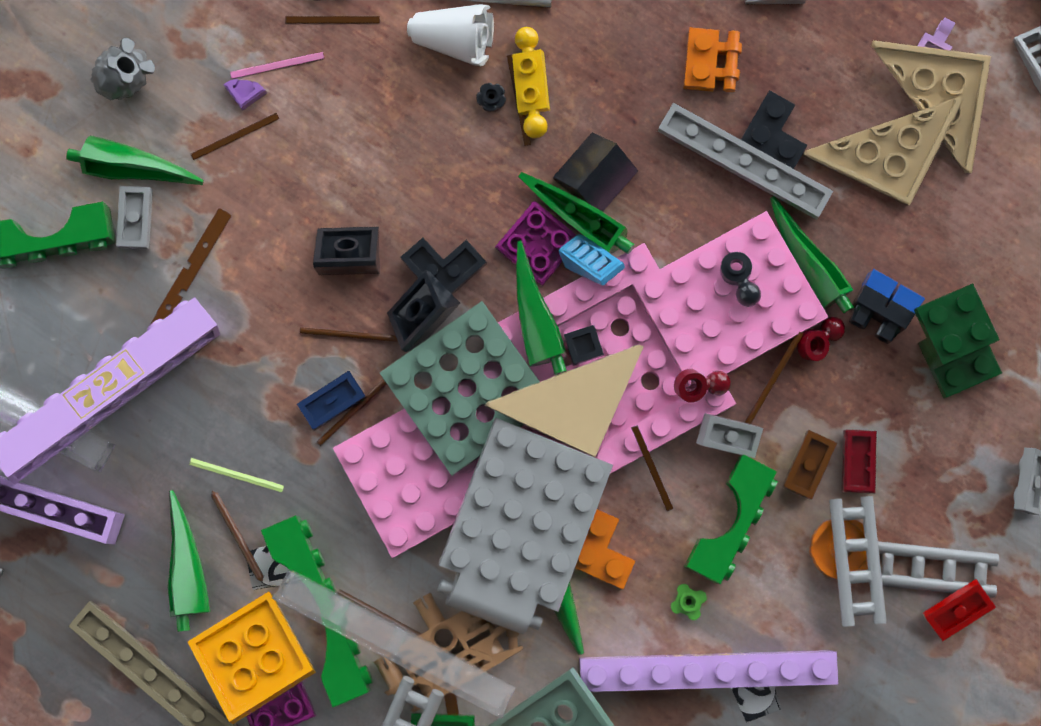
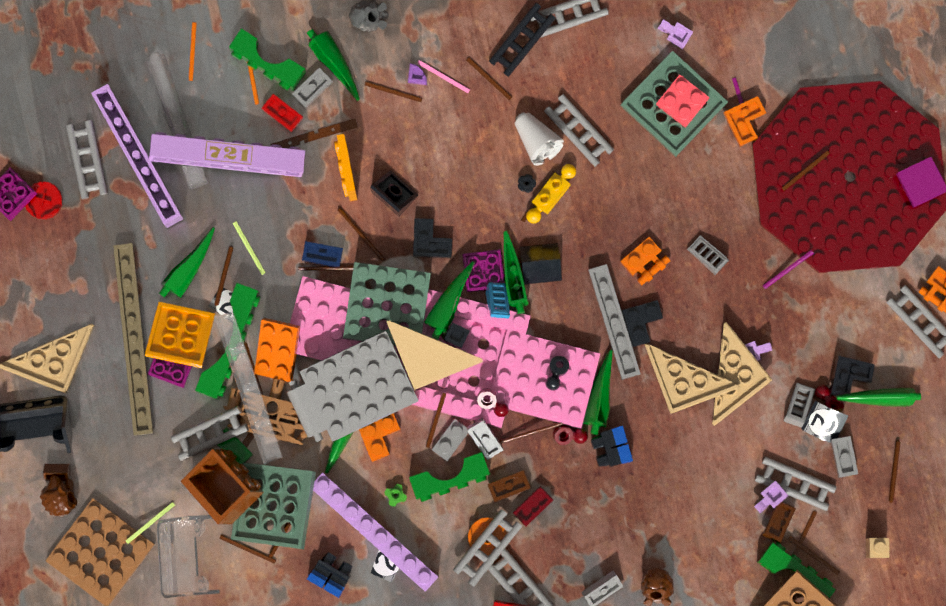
camera: 40 degrees right, 0 degrees up
black slope [387,270,461,352] -> none
dark green bracket [913,283,1002,399] -> none
none -> orange piece [247,62,259,105]
none -> orange plate [254,318,300,382]
none -> red plate [261,94,303,133]
none -> light orange plate [334,134,357,201]
none -> light grey plate [432,419,468,461]

